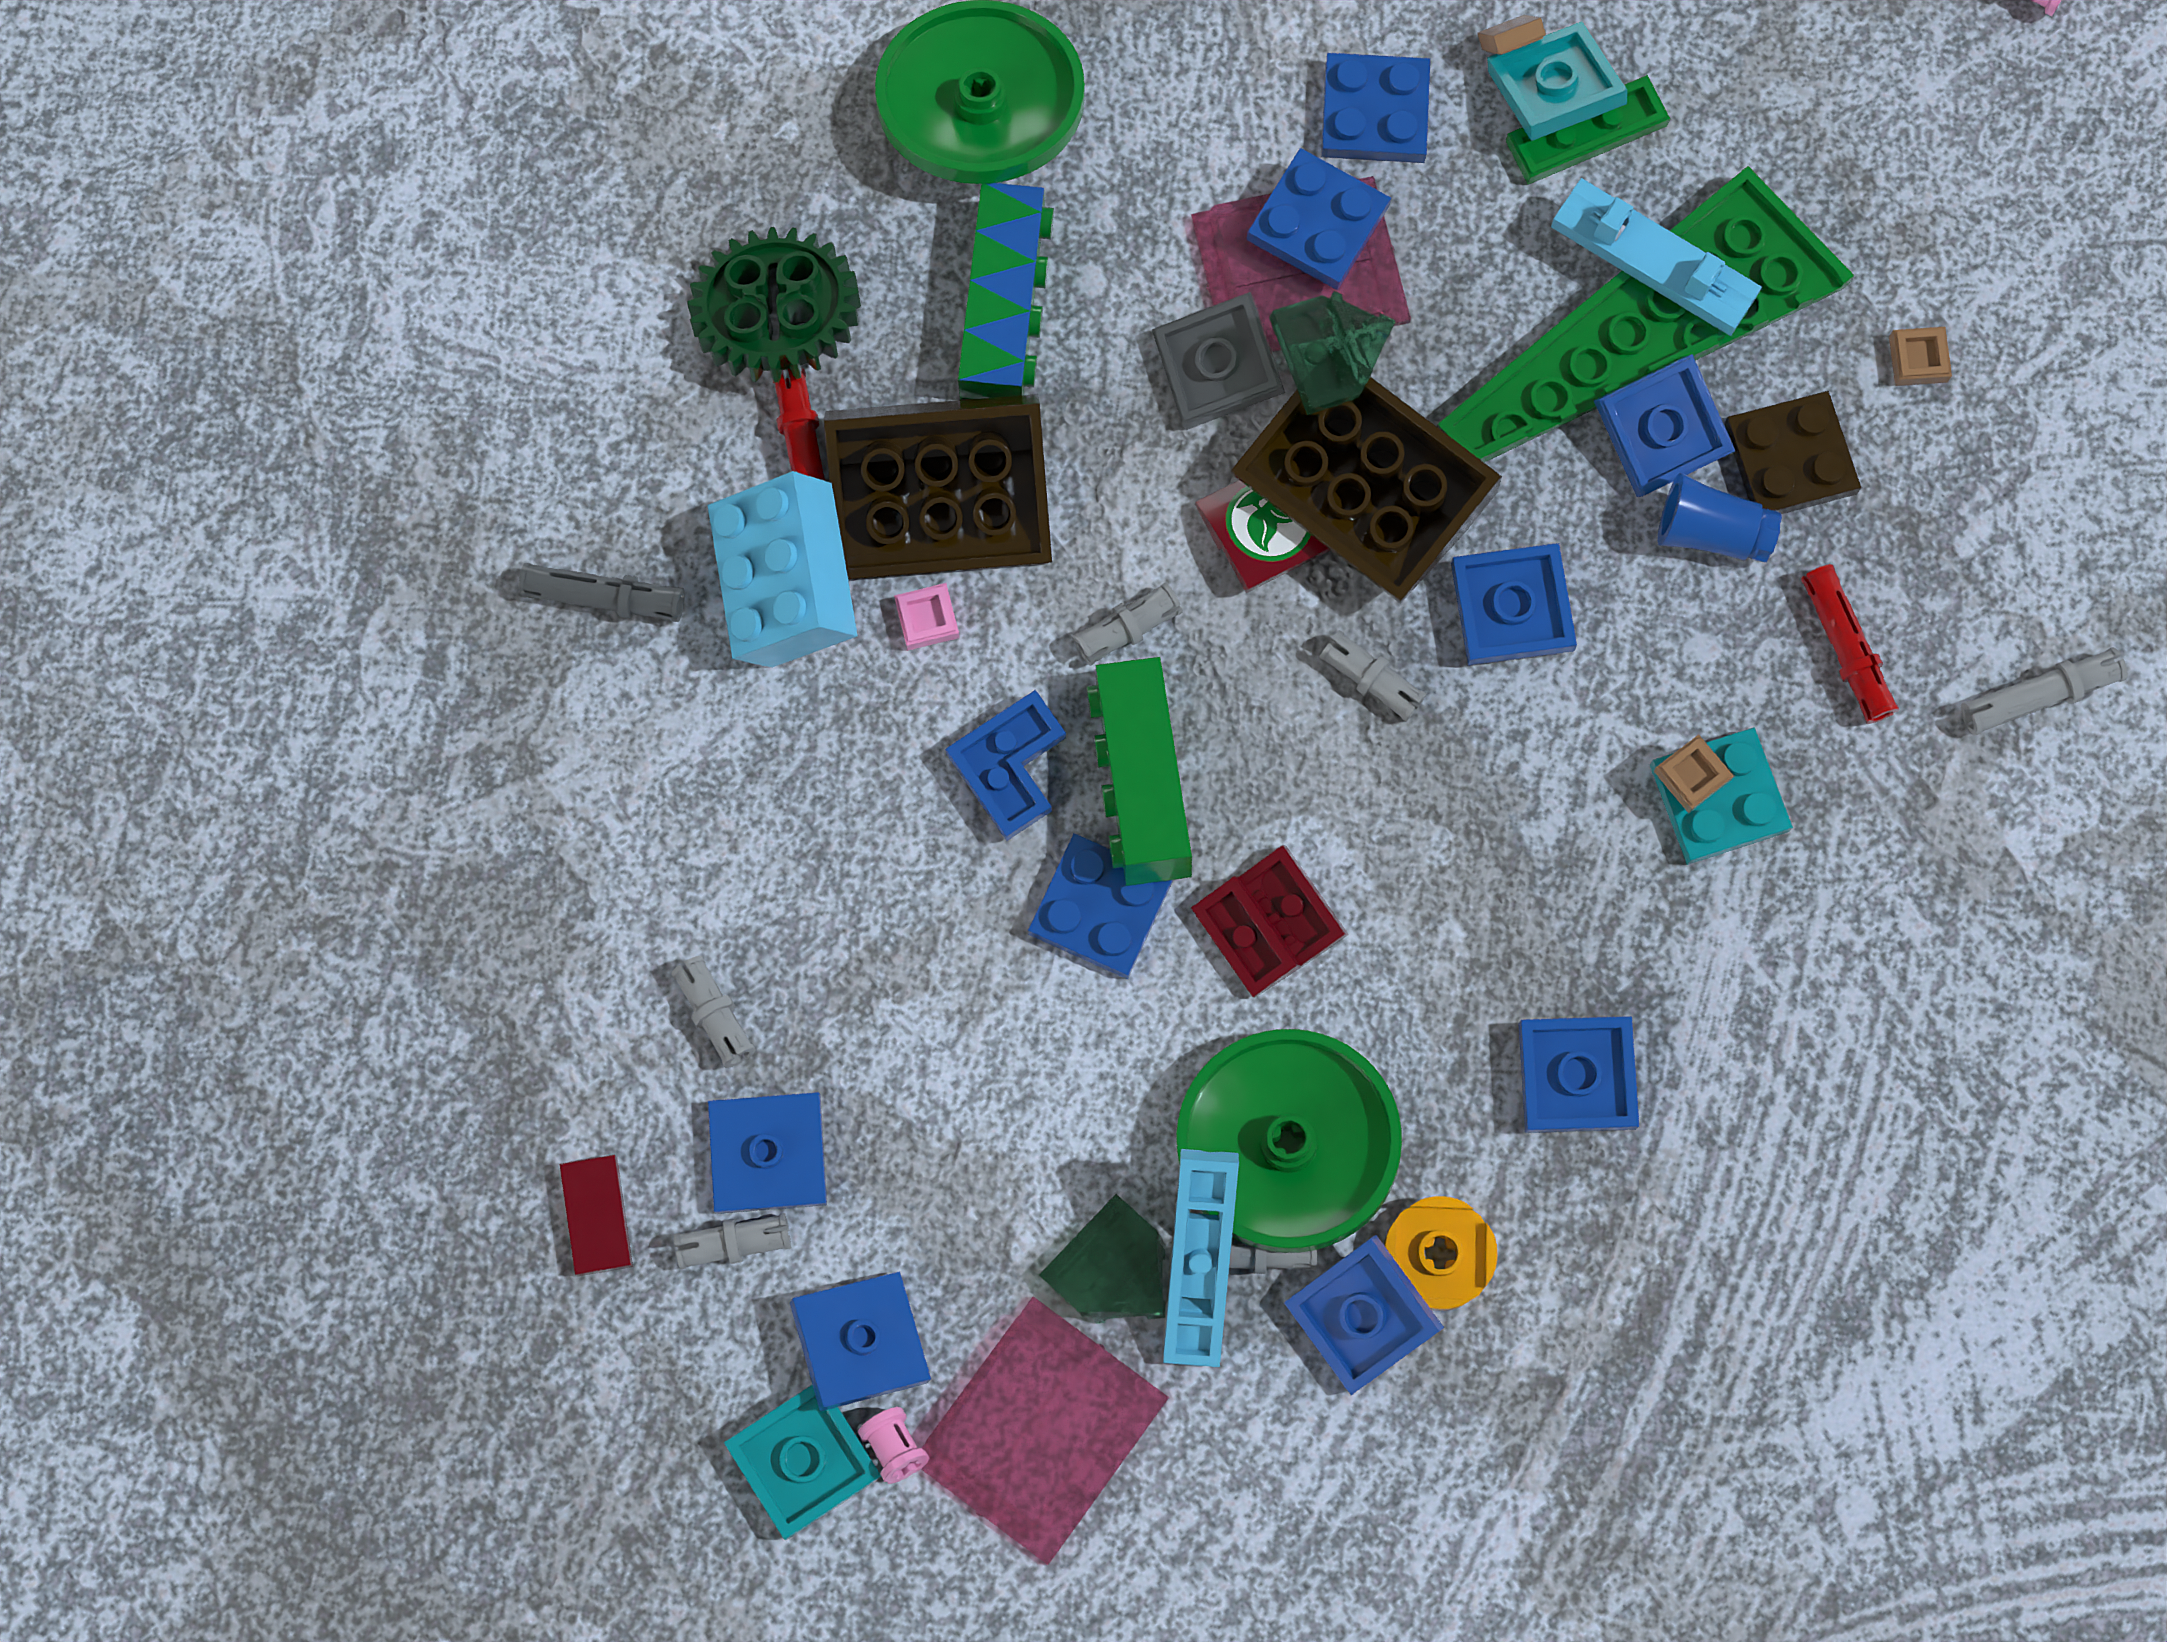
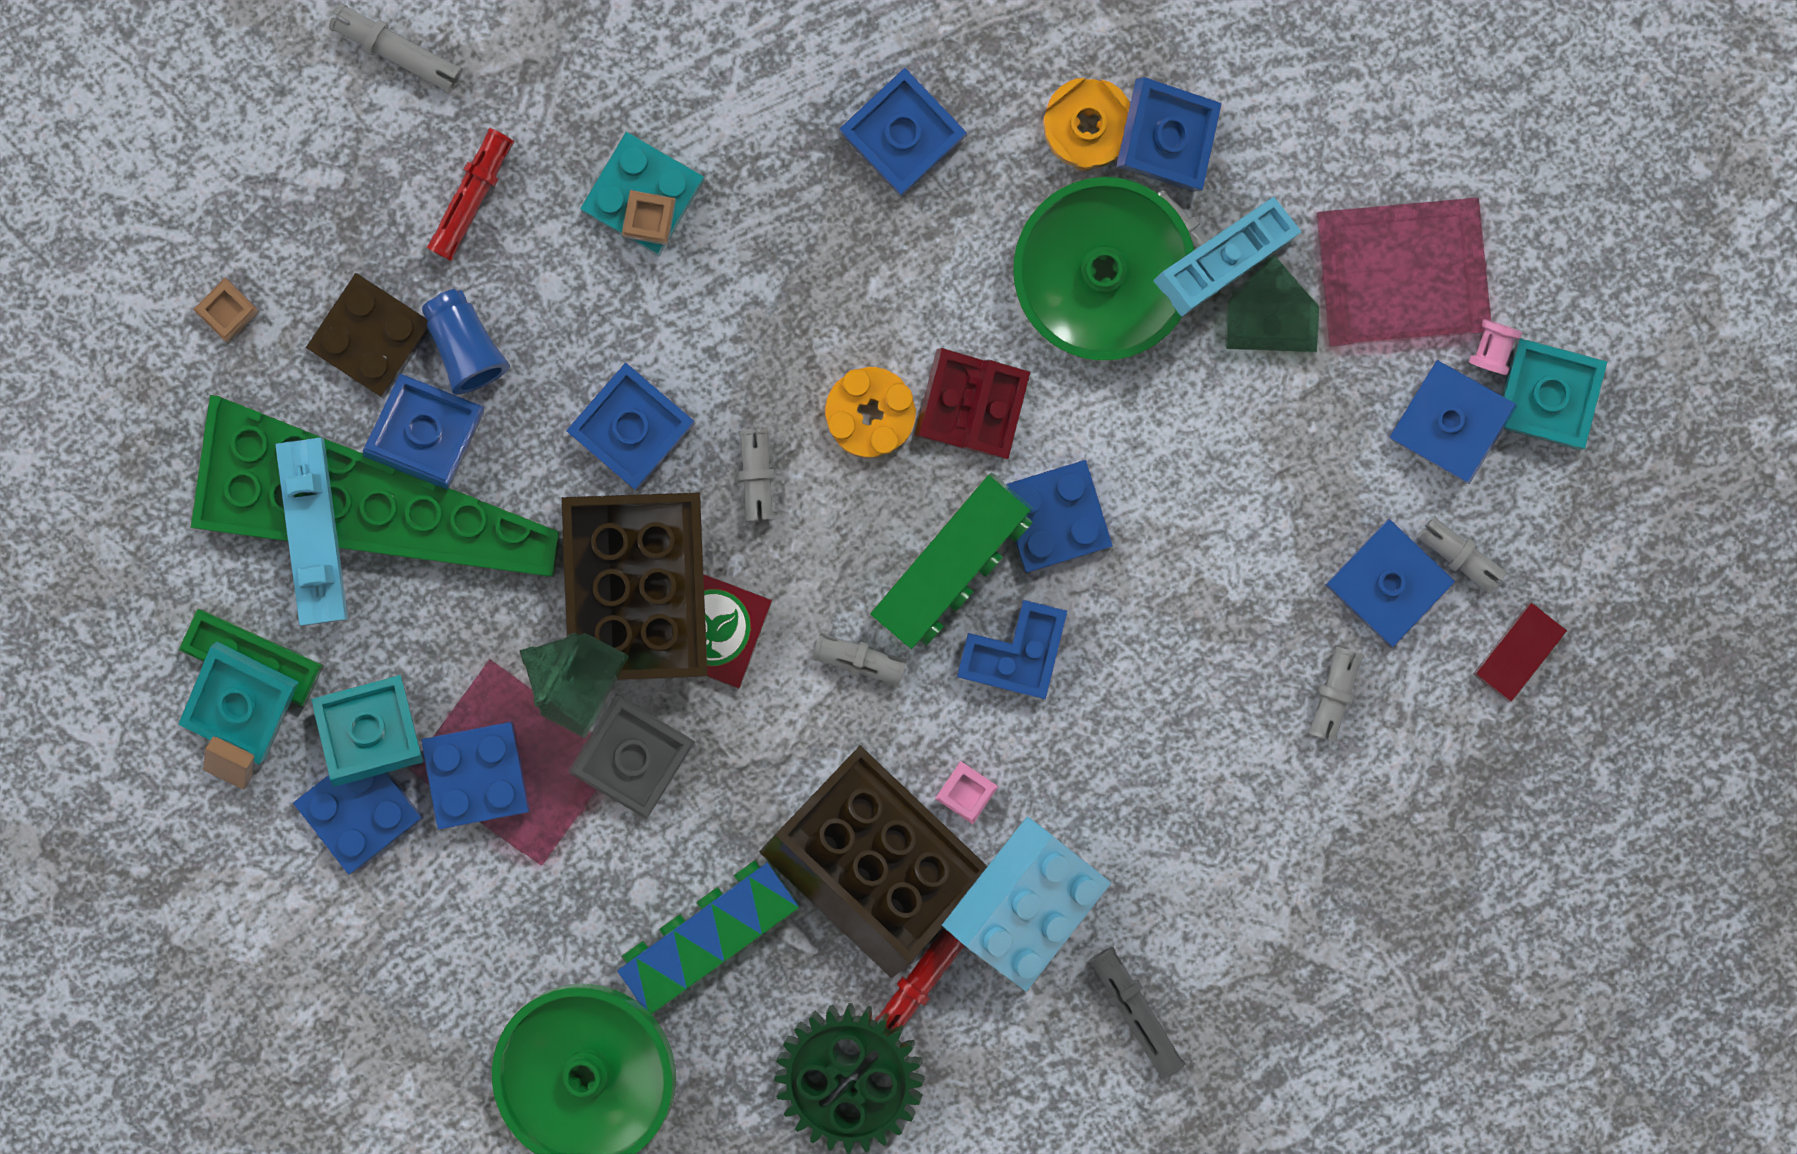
camera: 135 degrees left, 10 degrees up
none -> teal plate [311,675,423,787]
none -> light orange plate [825,367,916,459]

